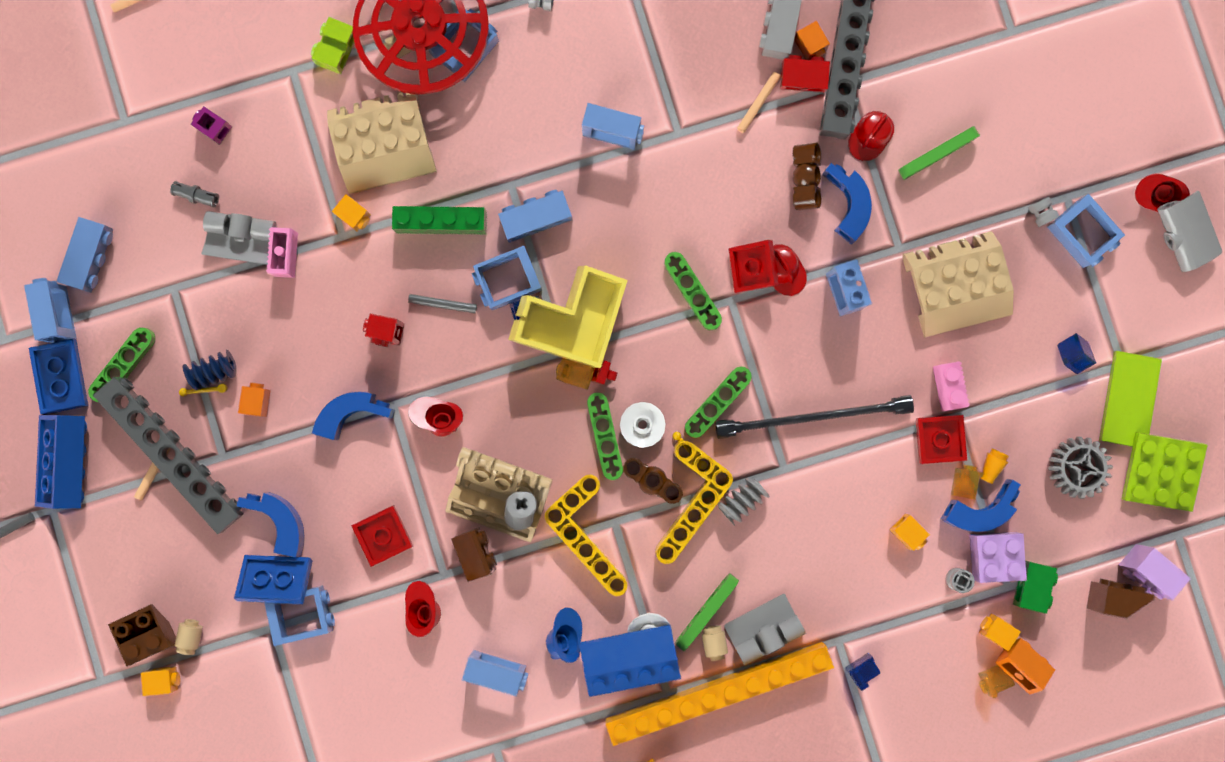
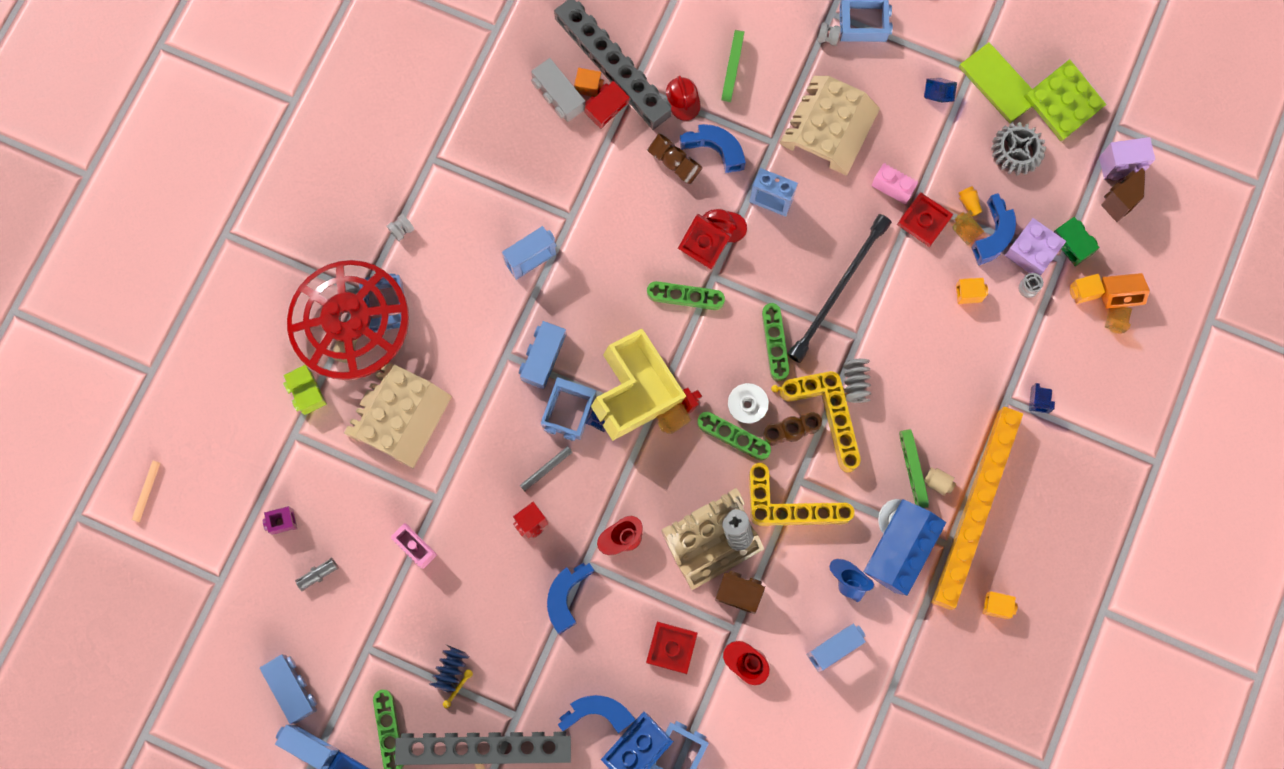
camera: 50 degrees left, 10 degrees down
light grey panel [201,211,277,265] -> none
orange brick [238,382,271,417] -> none
light orange brick [331,194,371,232] -> none
green brick [392,206,487,235] -> none
light grey panel [724,594,806,666] -> none
light nougat bar [737,72,781,133] -> none

